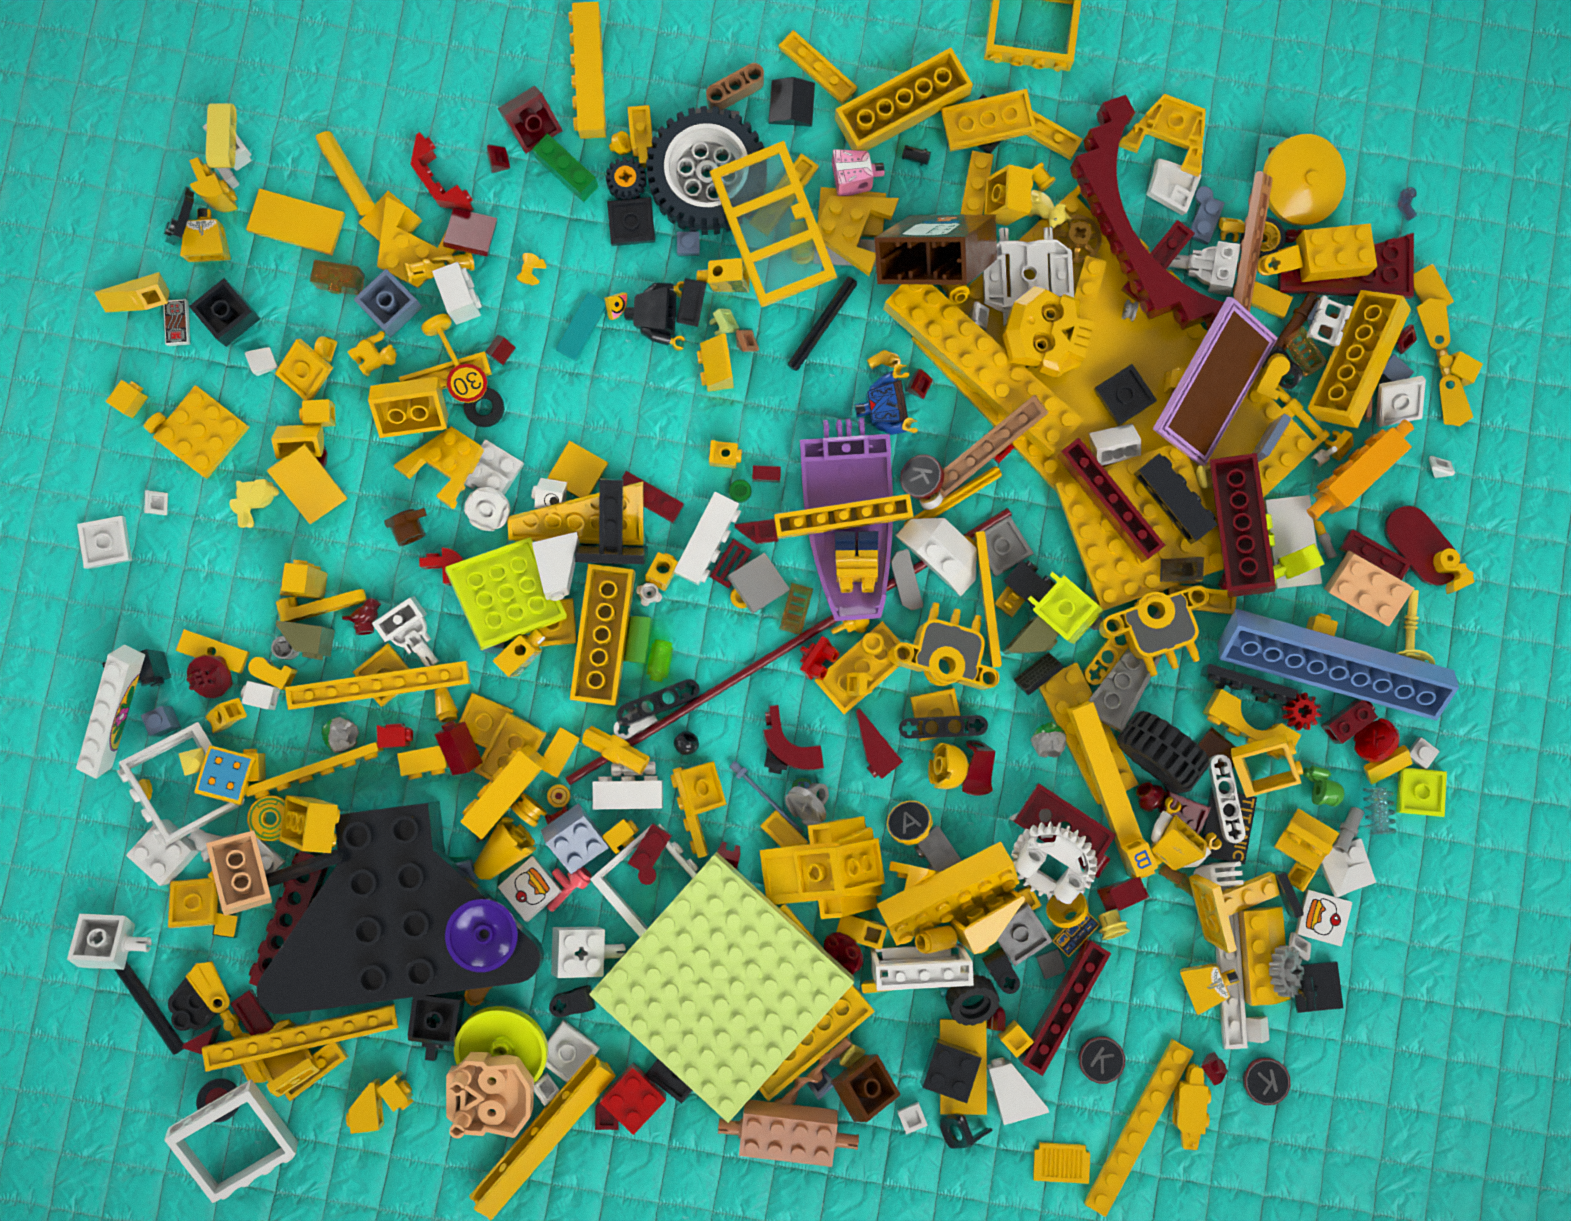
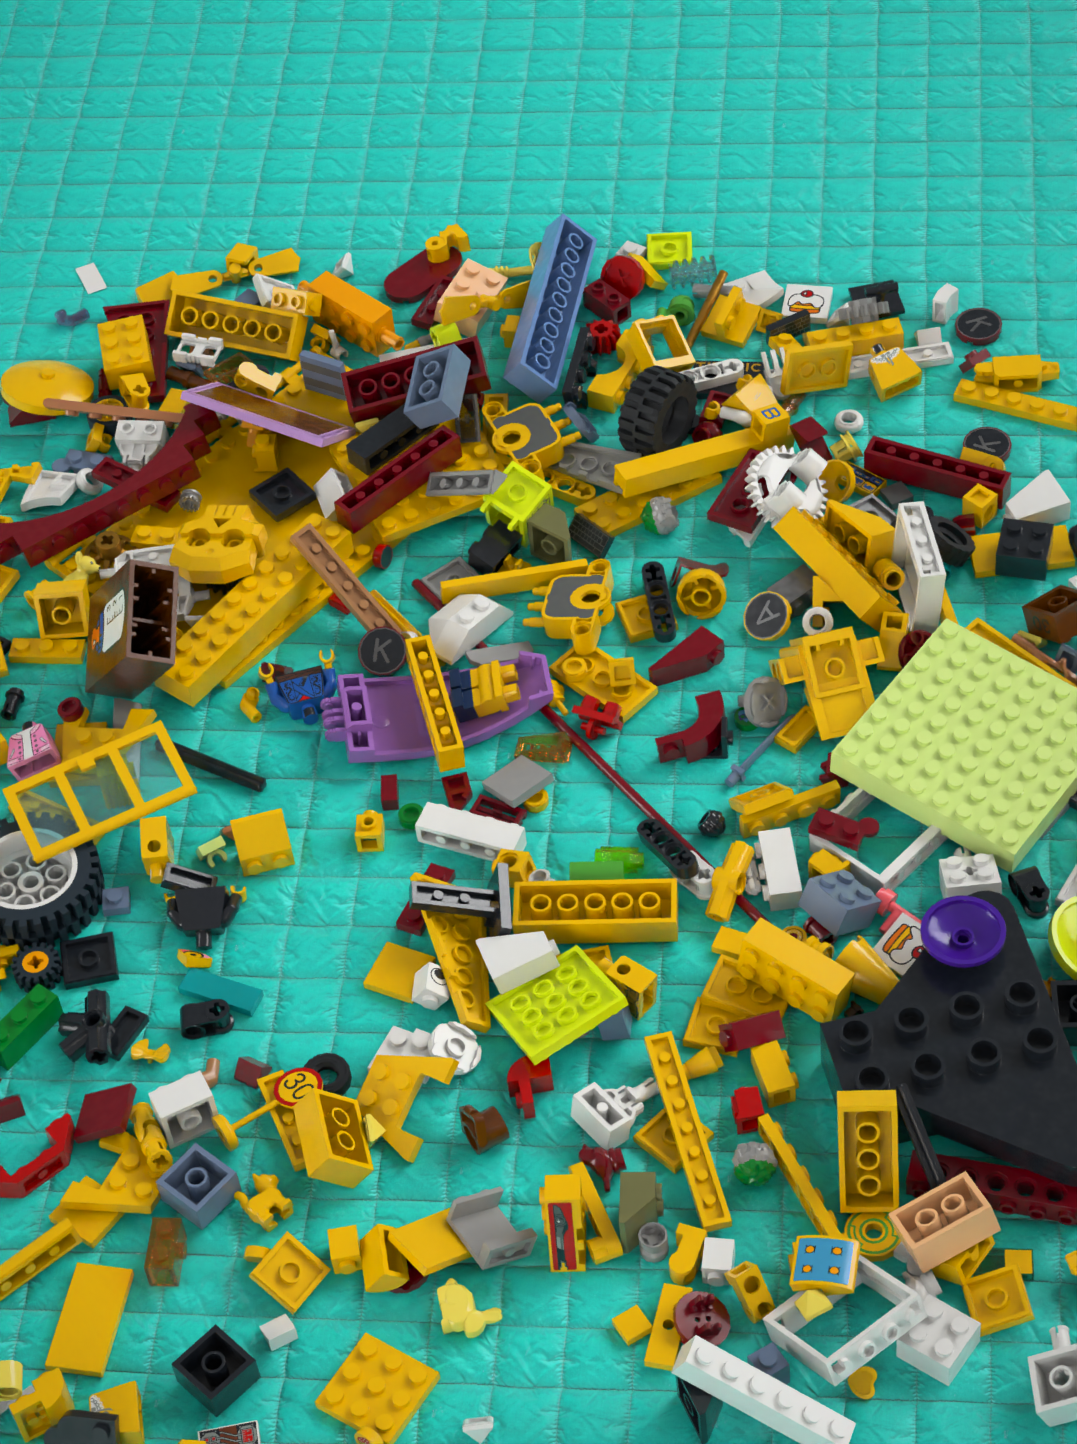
camera: 85 degrees left, 35 degrees down
none -> dark red tile [57,697,84,722]
none -> black piece [58,989,115,1065]
none -> white sticker [75,263,107,294]
none -> white piece [76,468,104,495]
none -> black tile [110,1006,150,1061]
none -> black piece [180,999,234,1040]
none -> medium nougat arm [202,1058,220,1088]
none -> yellow brick [270,286,323,317]
none -> light yellow slope [362,1114,386,1150]
none -> tile [372,544,393,569]
none -> sand blue brick [403,344,471,429]
none -> light grey slope [425,470,507,497]
none -> yellow piece [439,280,531,326]
none -> light grey panel [446,1186,538,1270]
none -> sand blue tile [563,402,599,443]
none -> yellow tile [612,1305,653,1346]
none -> pearl gold bar [686,270,728,350]
none -> white piece [802,607,833,635]
none -> white piece [834,410,864,434]
none -> white piece [932,283,959,325]
none -> yellow leg [960,447,1006,471]

